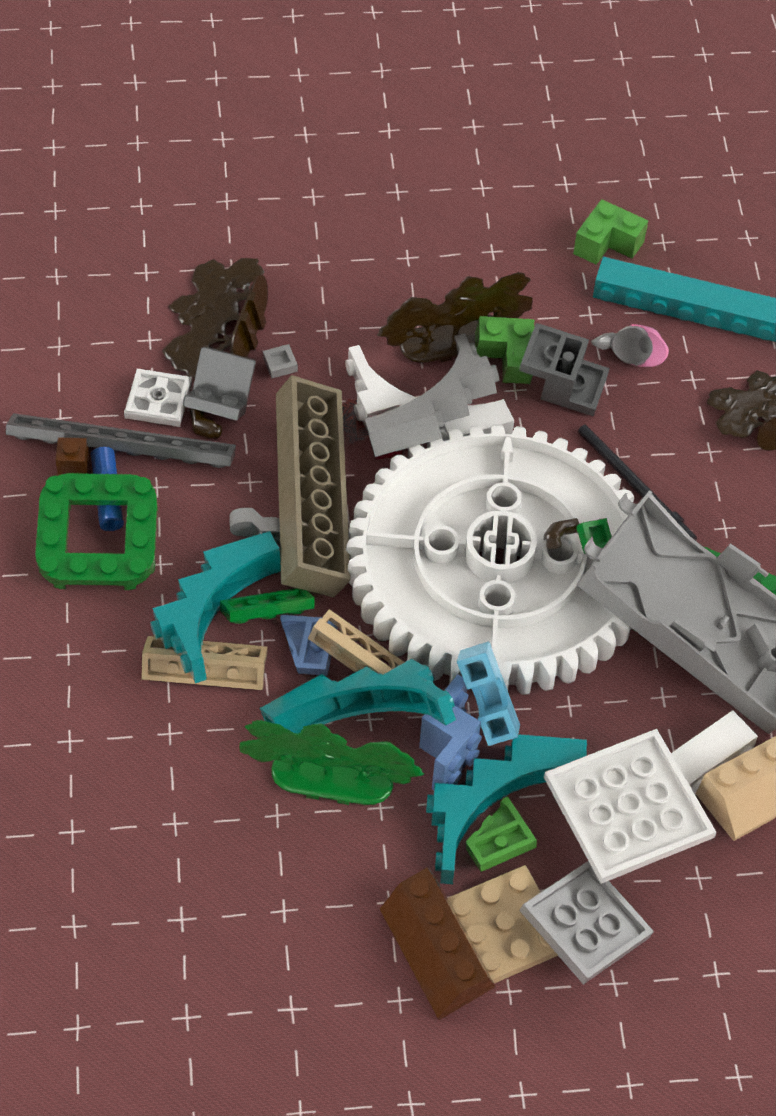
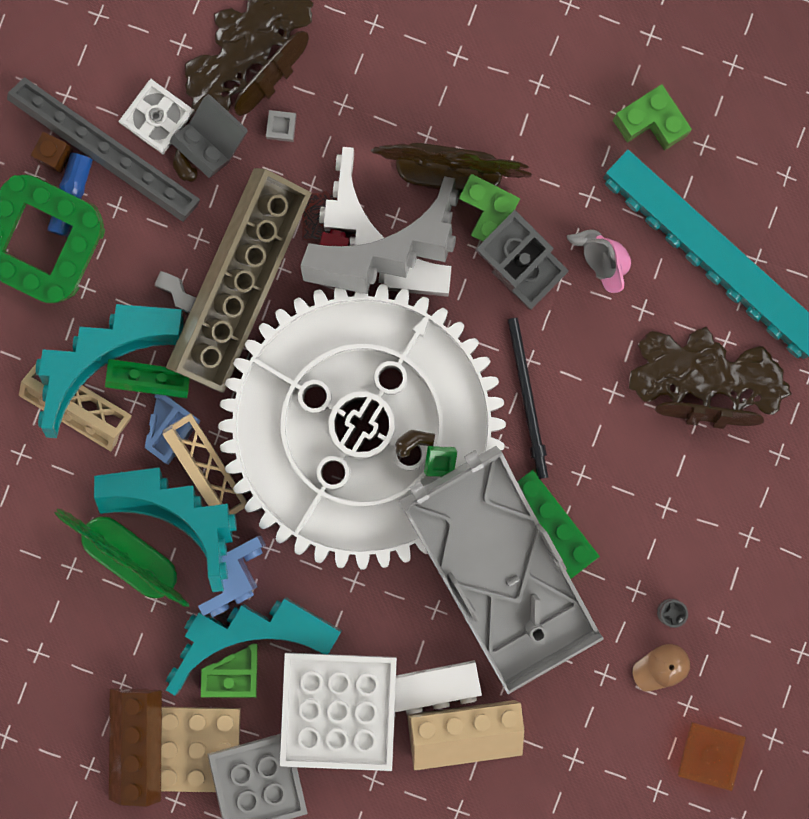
camera: 30 degrees right, 30 degrees up
medium azure arch [457,641,520,746] -> none

